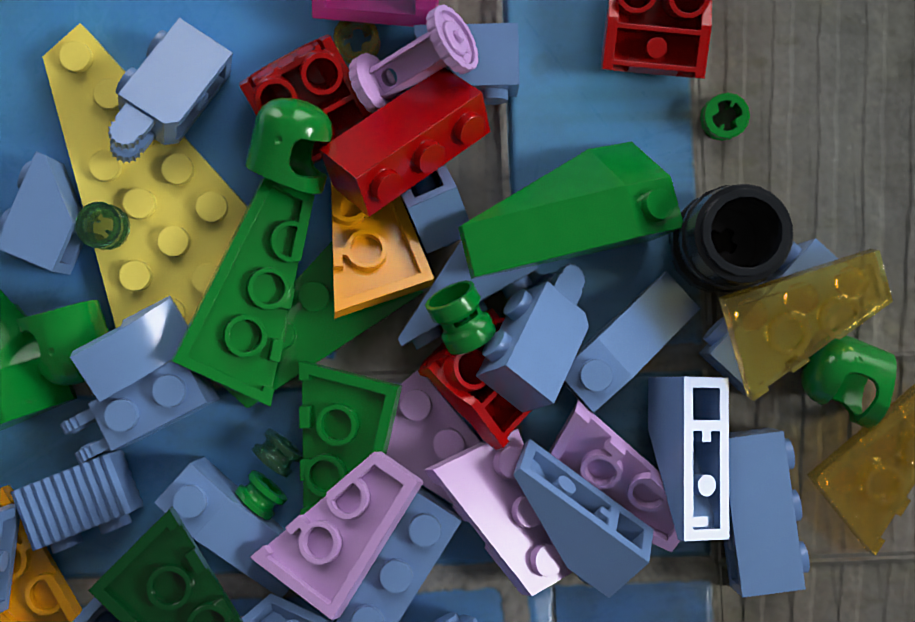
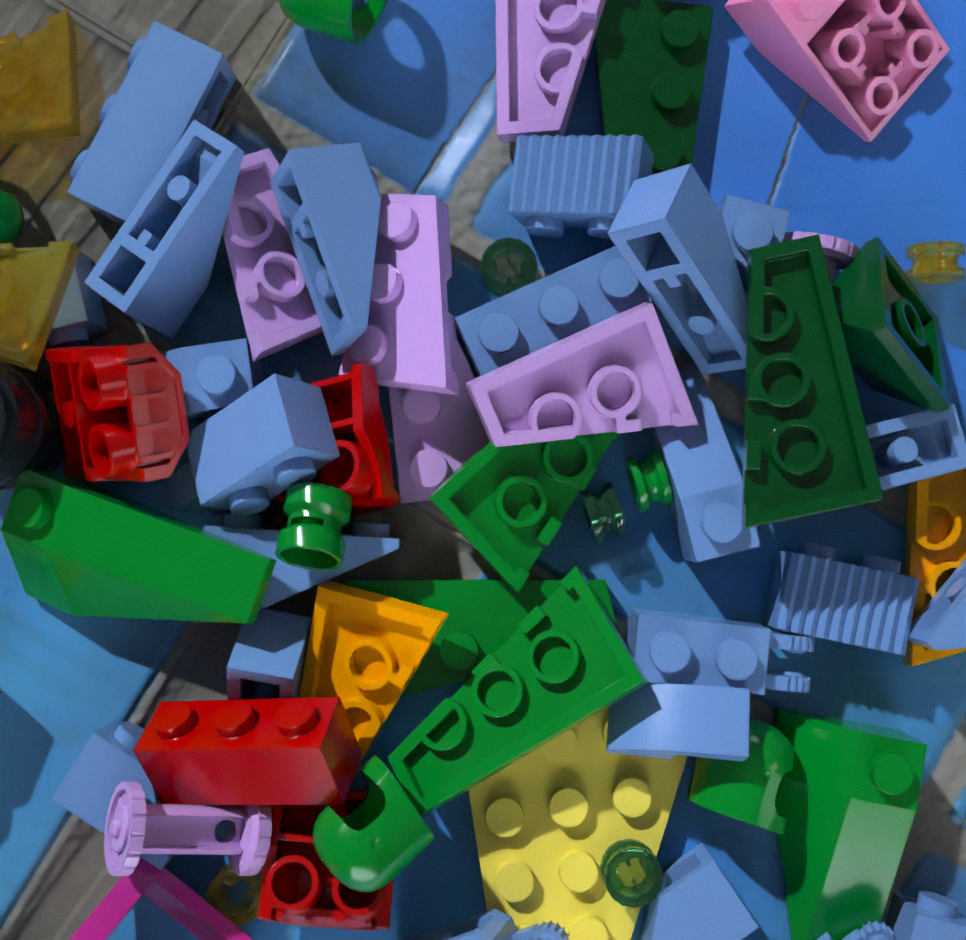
camera: 145 degrees left, 0 degrees up
none -> red slope [45,343,190,482]
none -> clear green bush [481,237,537,298]

